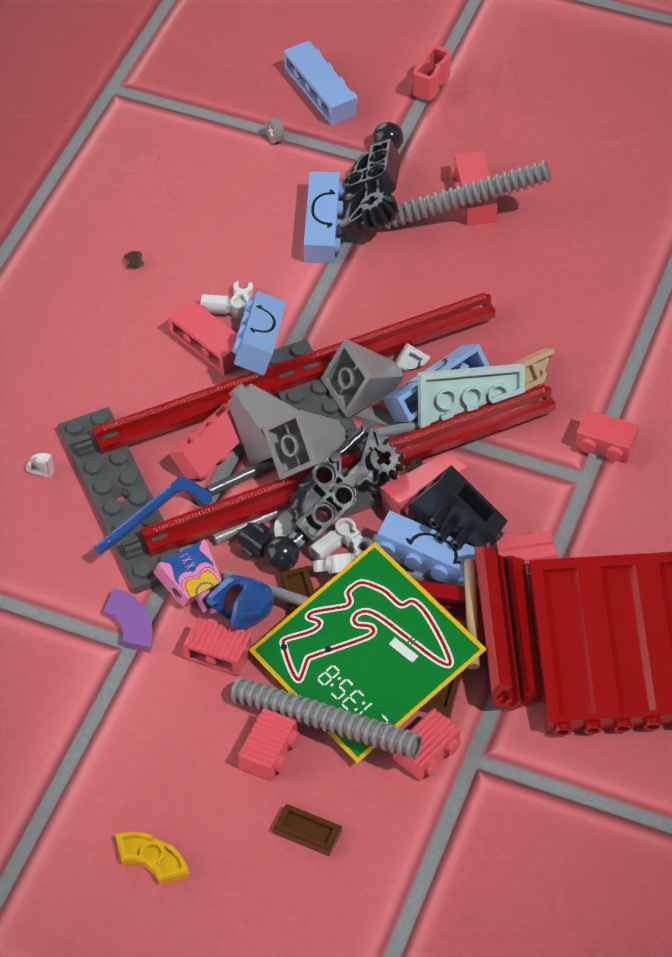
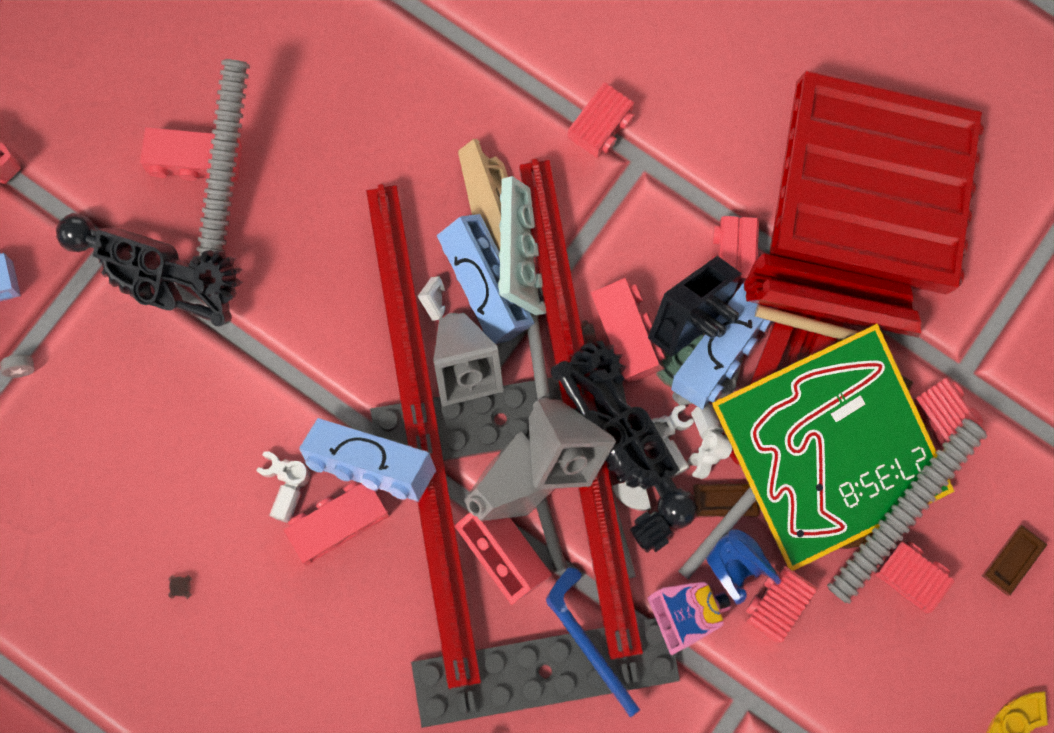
camera: 80 degrees left, 25 degrees up
medium lavender tile [104,588,153,653] -> none
light blue brick [304,172,345,263] -> none

